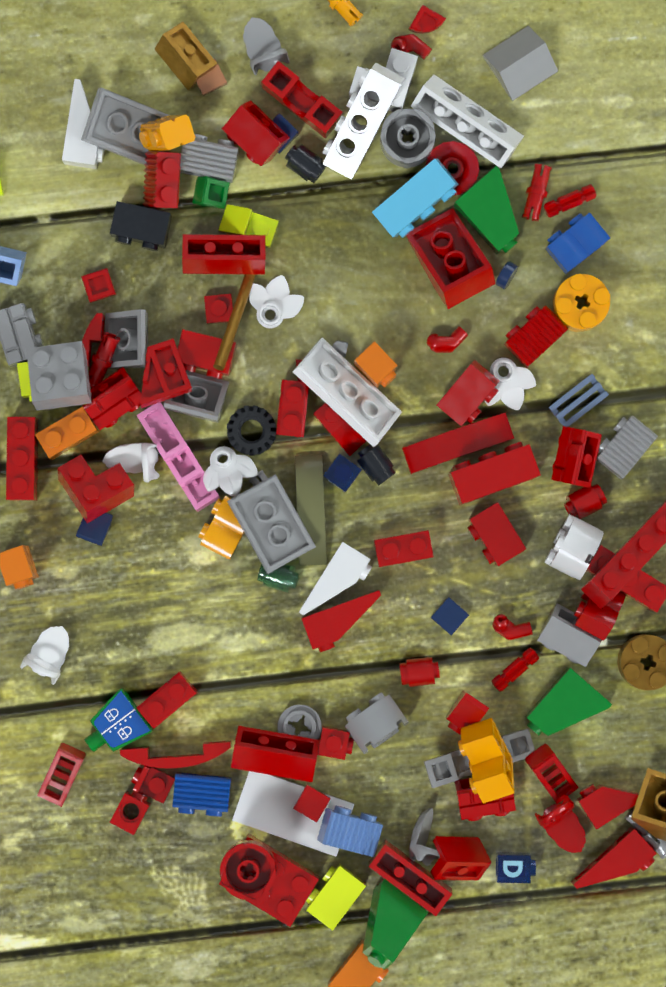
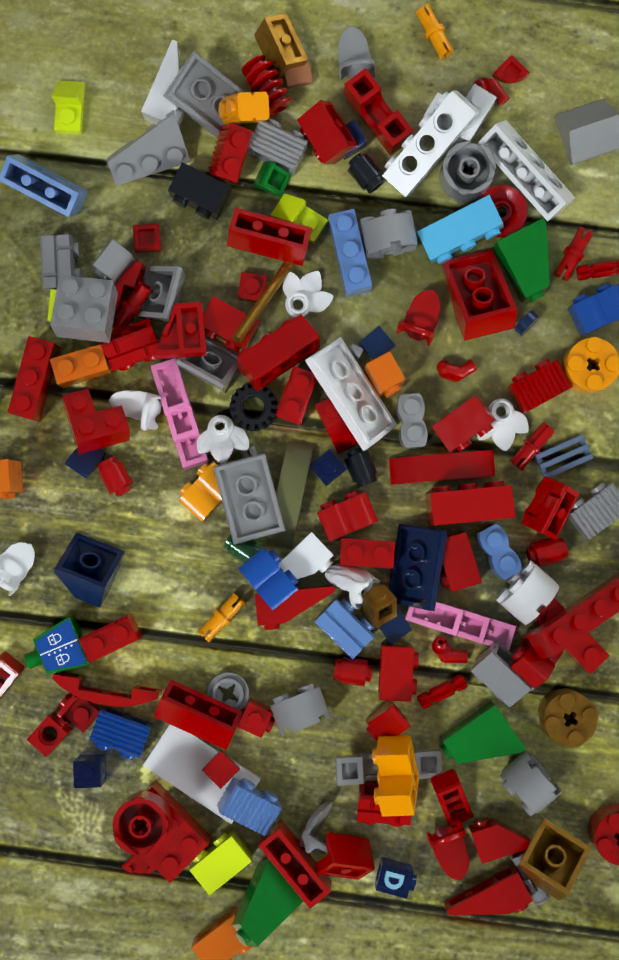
camera: 20 degrees right, 0 degrees up
none -> dark blue slope [54,532,125,608]
none -> clear blue brick [73,754,106,788]
none -> light grey brick [92,239,136,285]
none -> red brick [97,456,133,497]
none -> light grey wing [107,110,190,186]
none -> red tile [121,854,157,874]
none -> light orange pin [198,592,246,642]
none -> red brick [237,314,320,391]
none -> blue brick [238,548,299,610]
none -> red piece [241,55,293,117]
none -> medium blue brick [314,598,375,659]
none -> red brick [317,490,378,542]
none -> white piece [325,564,380,609]
none -> medium blue brick [328,209,372,298]
none -> dark blue tile [359,326,396,360]
none -> light grey brick [360,209,418,259]
none -> pearl gold brick [360,584,397,629]
none -> red brick [378,644,419,702]
none -> dark blue tile [389,524,447,611]
none -> red piece [396,289,441,346]
none -> light grey brick [396,393,428,450]
none -> bright pink slope [405,601,517,650]
none -> medium blue brick [475,524,522,580]
none -> light grey brick [500,750,562,816]
none -> red axle [509,422,554,471]

